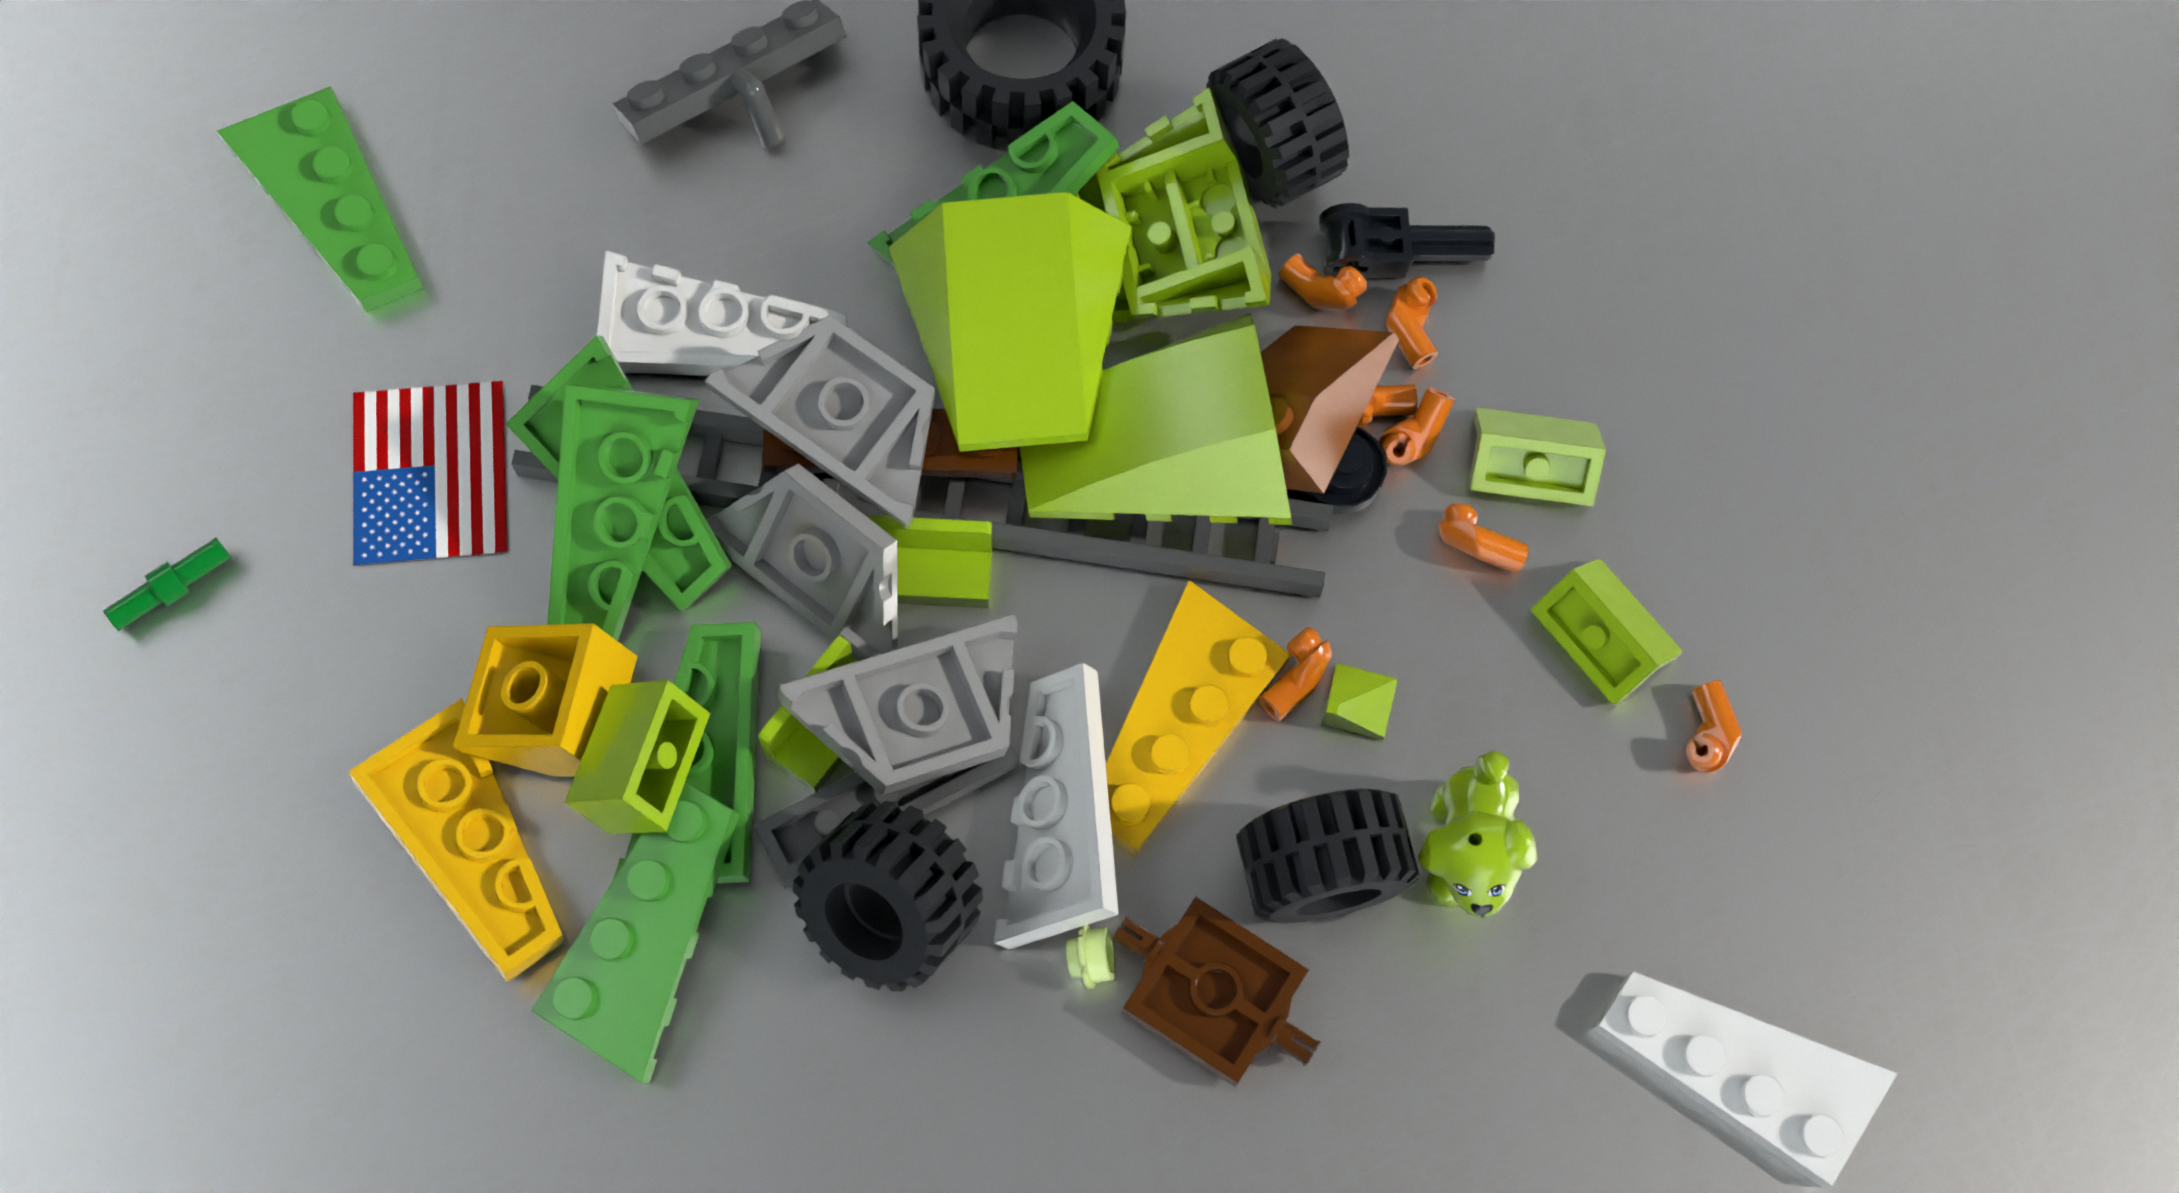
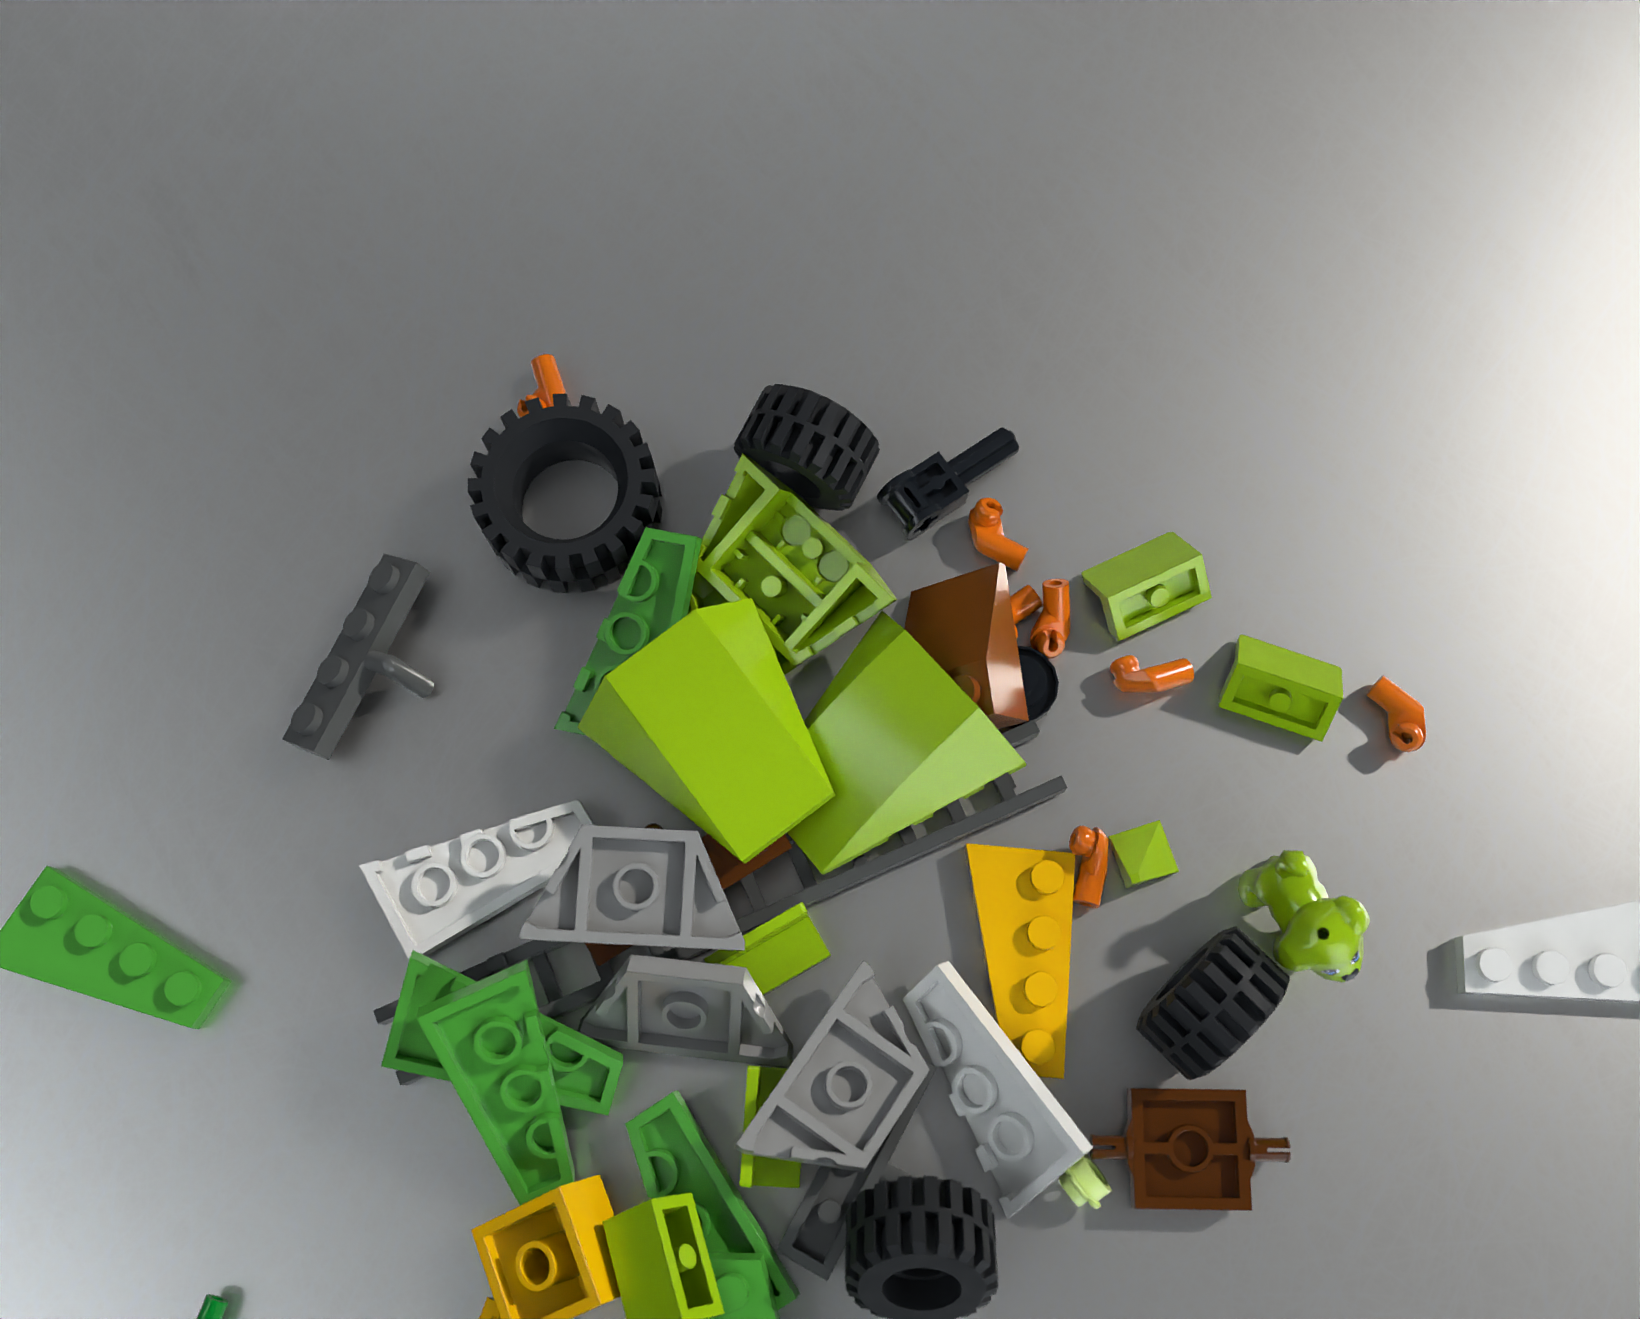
camera: 25 degrees left, 5 degrees up
sticker [353,381,507,565] -> none
orange arm [1278,254,1367,310] -> none

